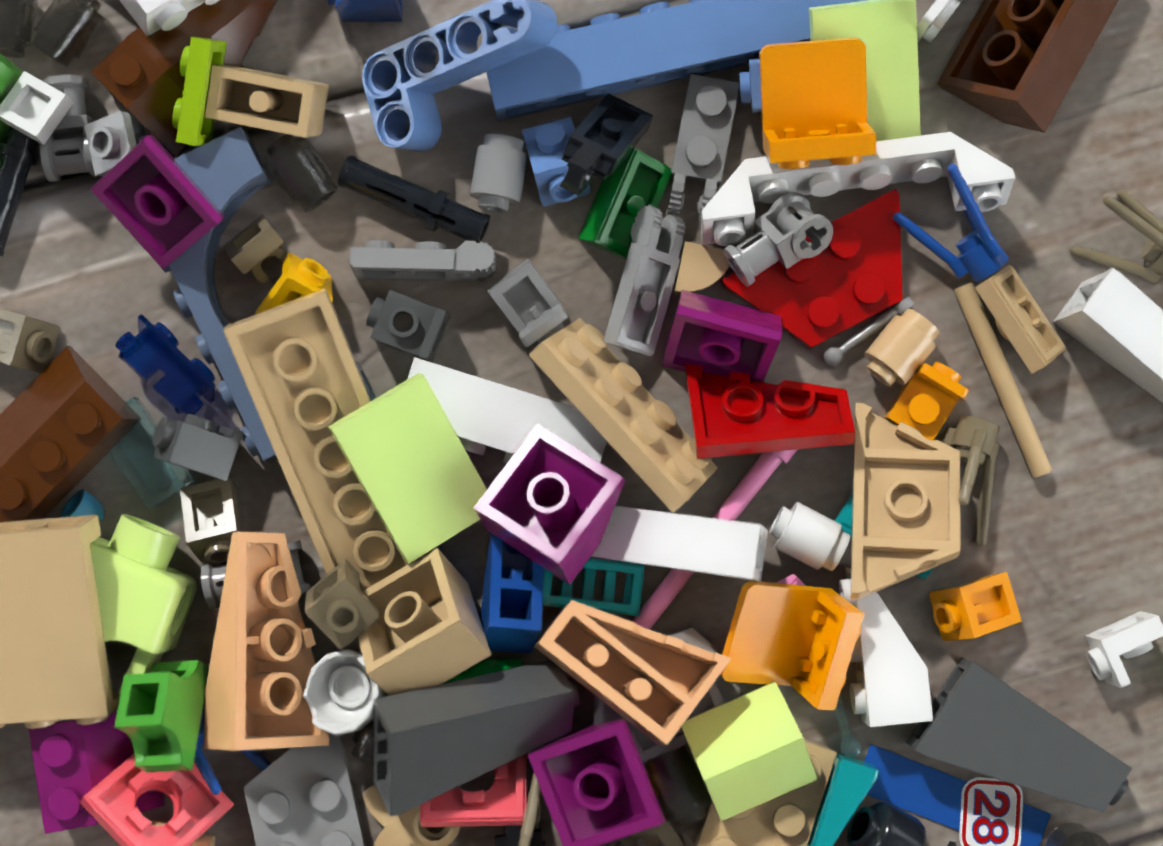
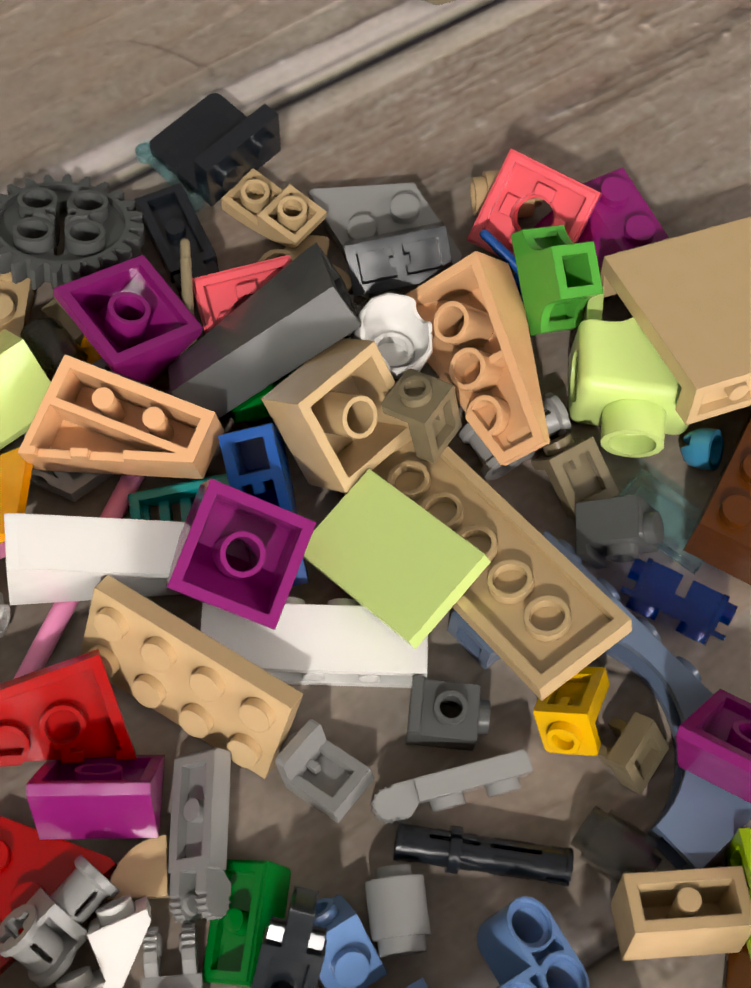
camera: 160 degrees right, 20 degrees down
none -> hinge [344,221,453,297]

